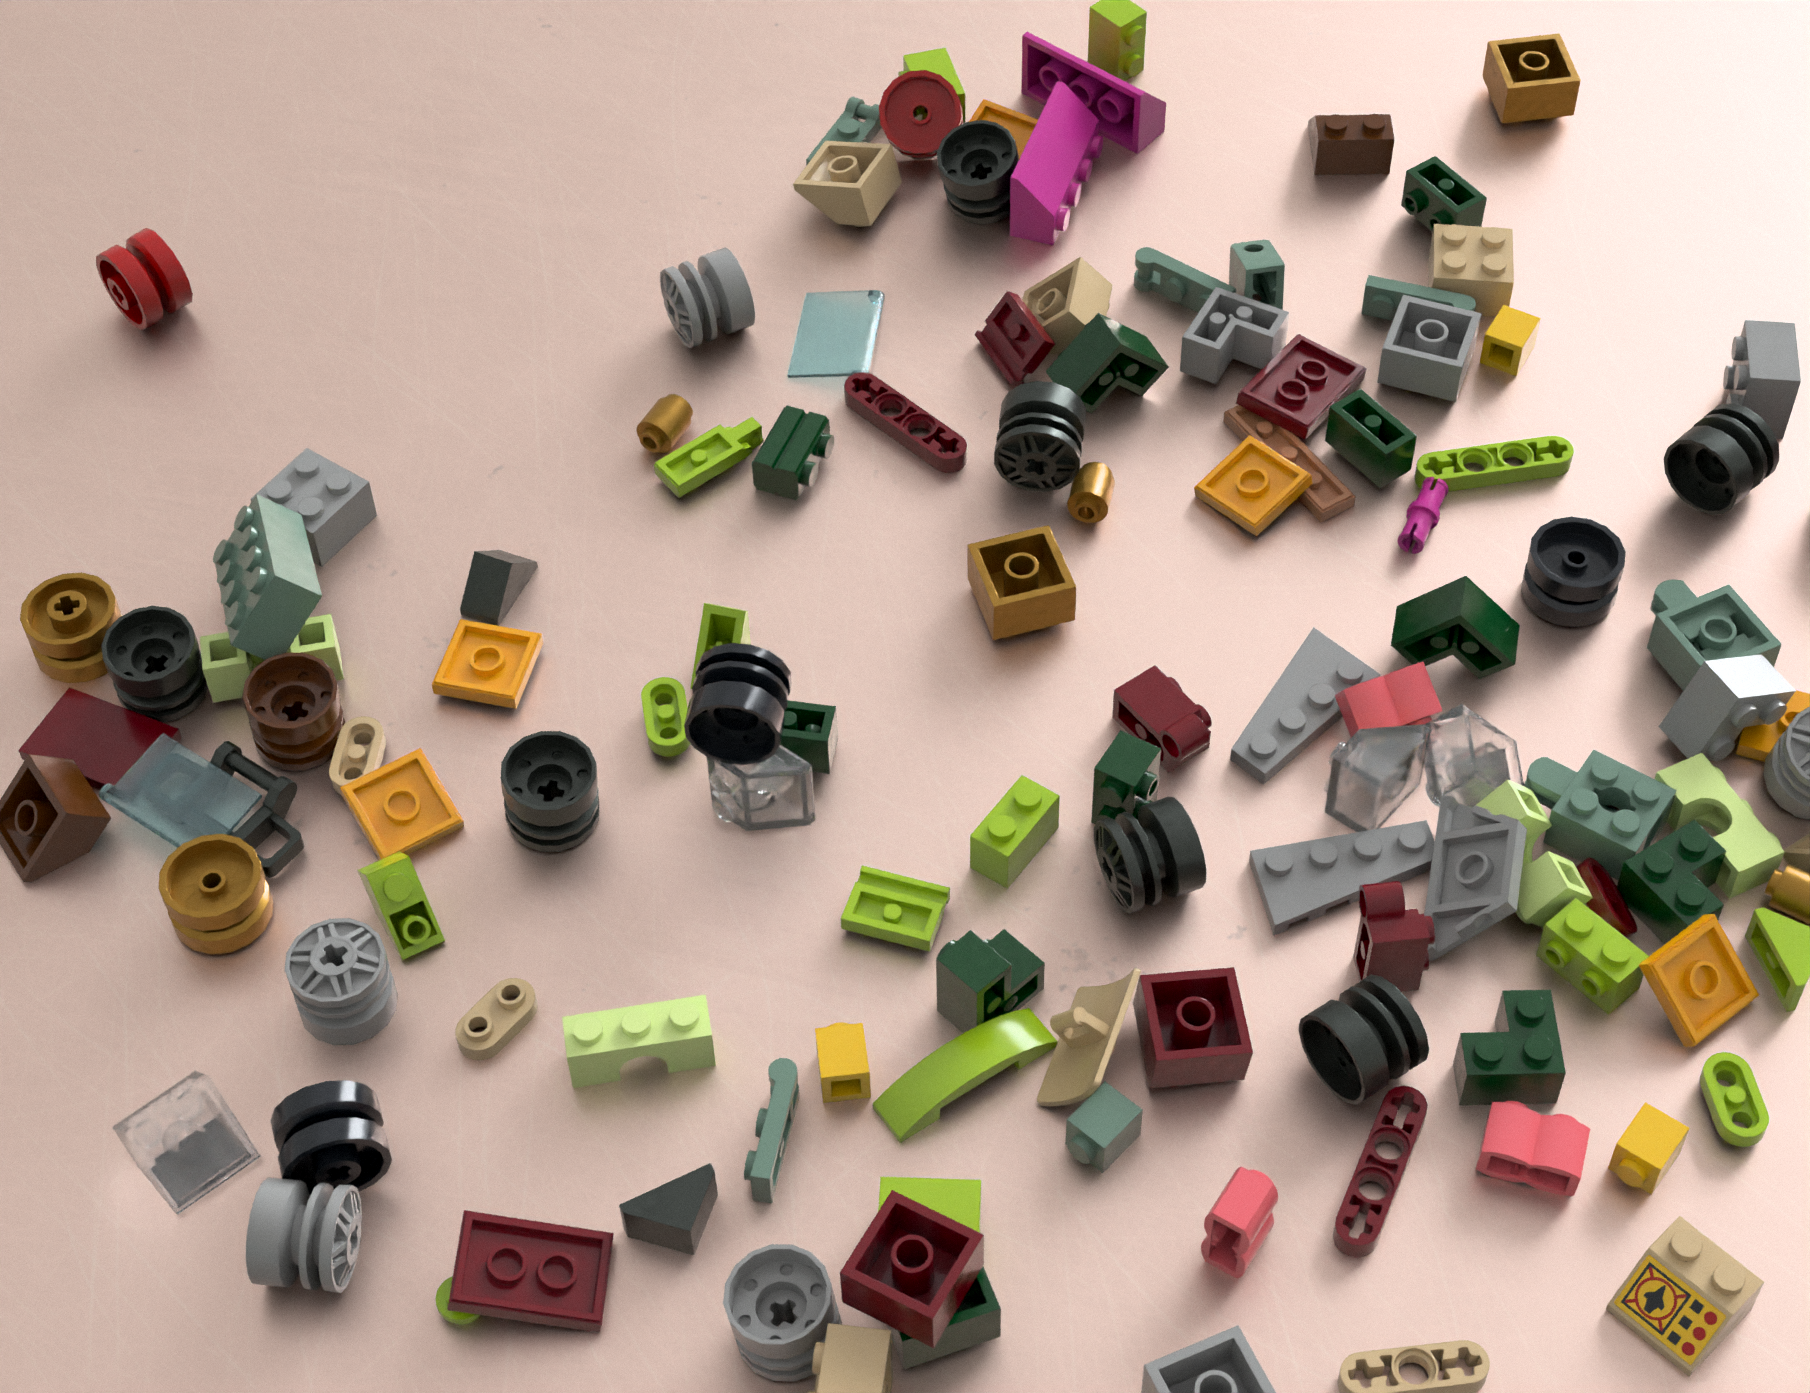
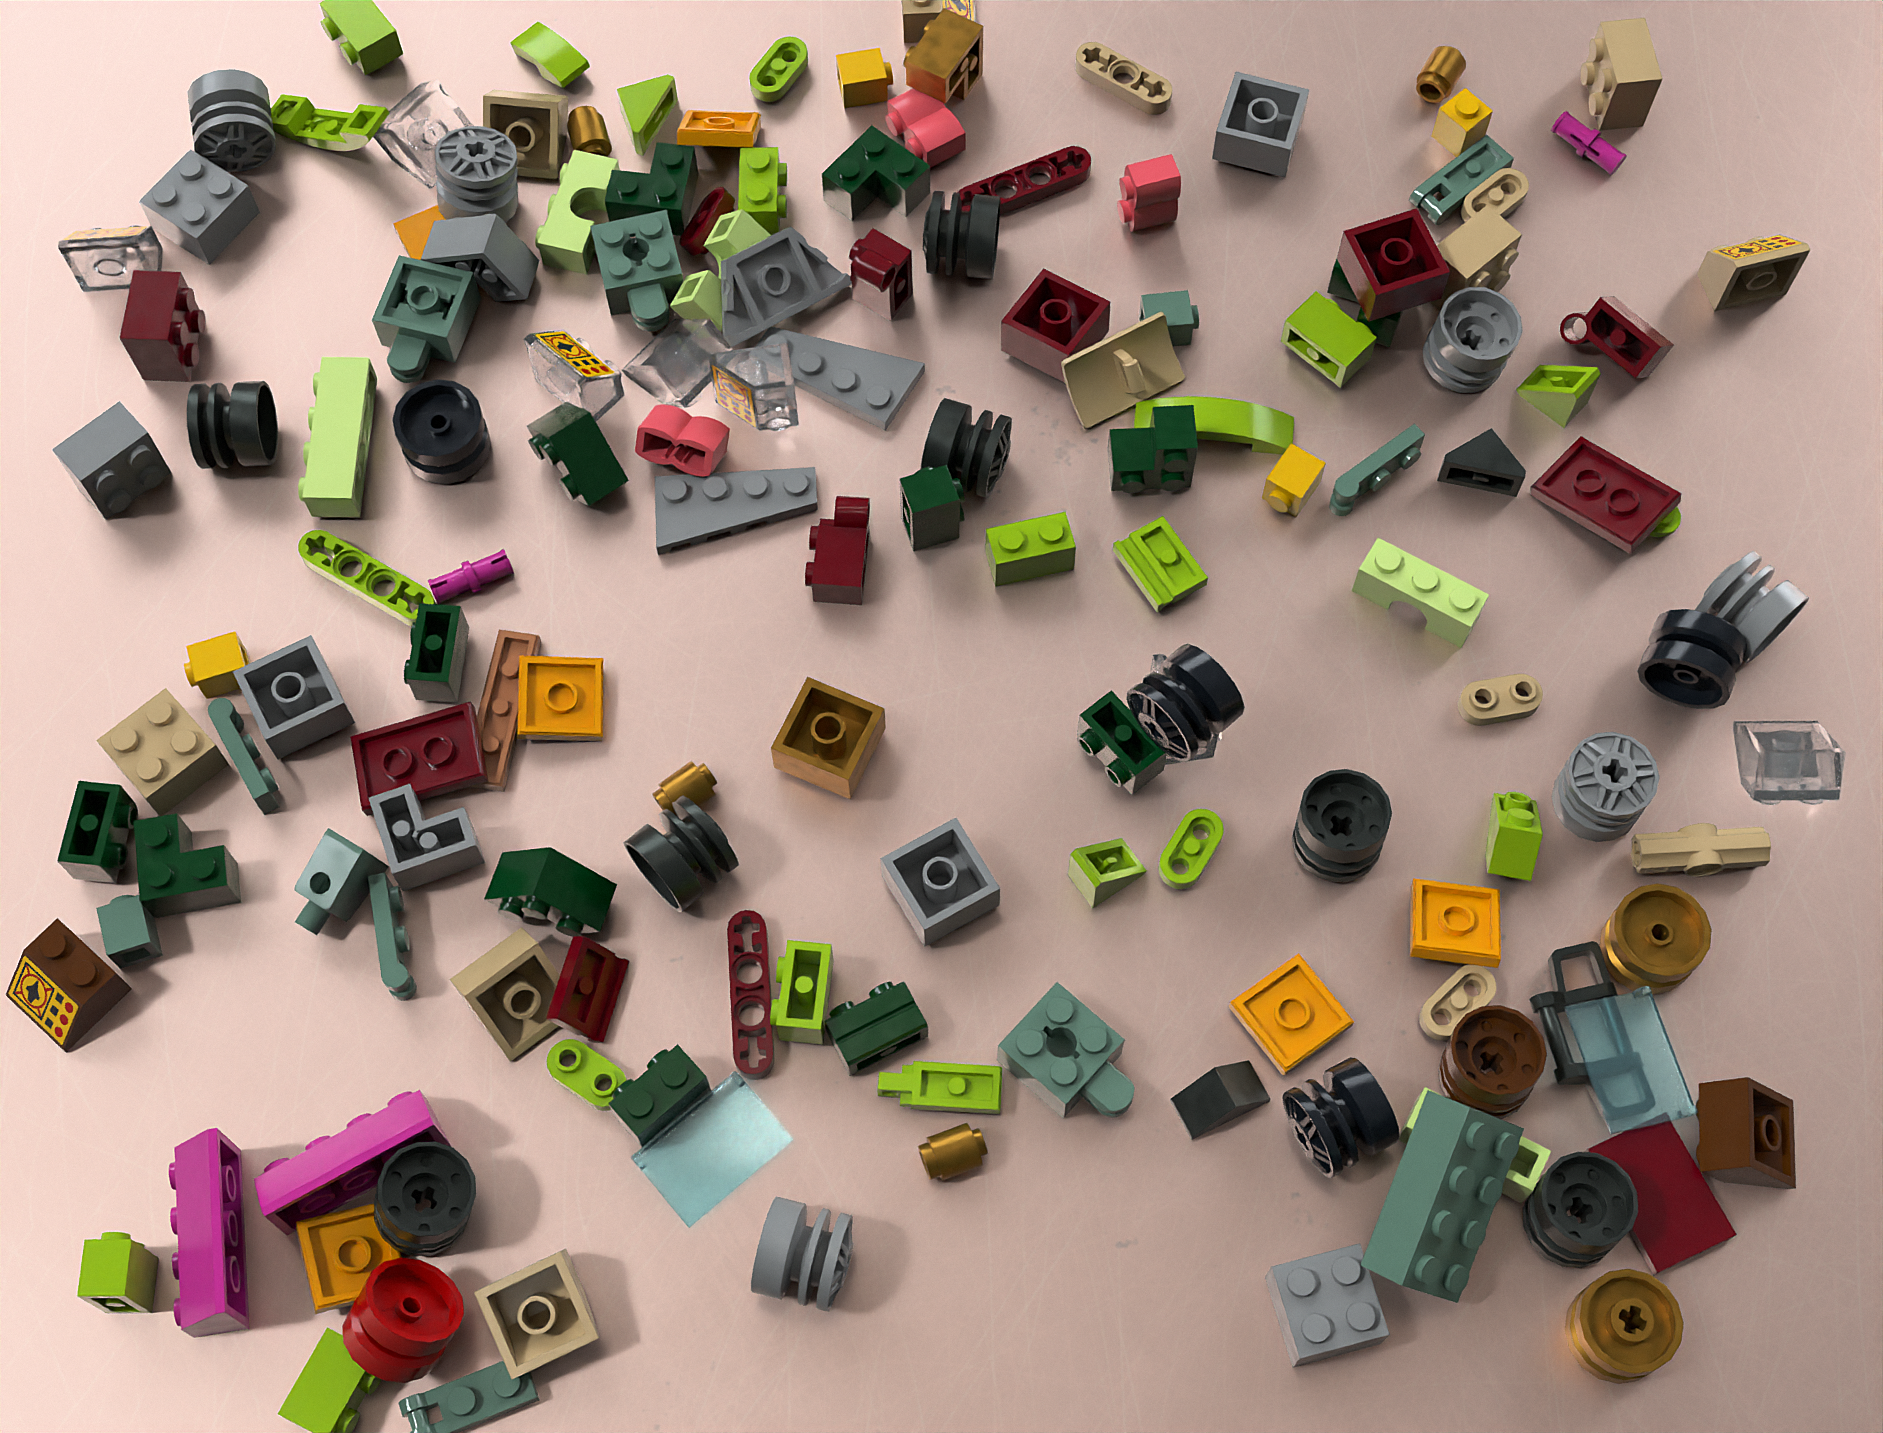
camera: 140 degrees left, 15 degrees up
none -> sand green brick [96,895,163,969]
none -> dark green brick [134,813,241,918]
none -> yellowish green brick [298,357,378,517]
none -> clear slope [524,330,625,421]
none -> lime plate [547,1039,627,1111]
none -> dark green brick [608,1044,711,1150]
none -> lime brick [770,940,834,1045]
none -> light grey brick [880,818,1000,947]
none -> pearl gold brick [903,8,984,103]
none -> sand green brick [997,982,1135,1118]
none -> black wheel [1282,1057,1400,1178]
none -> lime slope [1516,365,1601,428]
none -> tan piece [1631,823,1771,877]

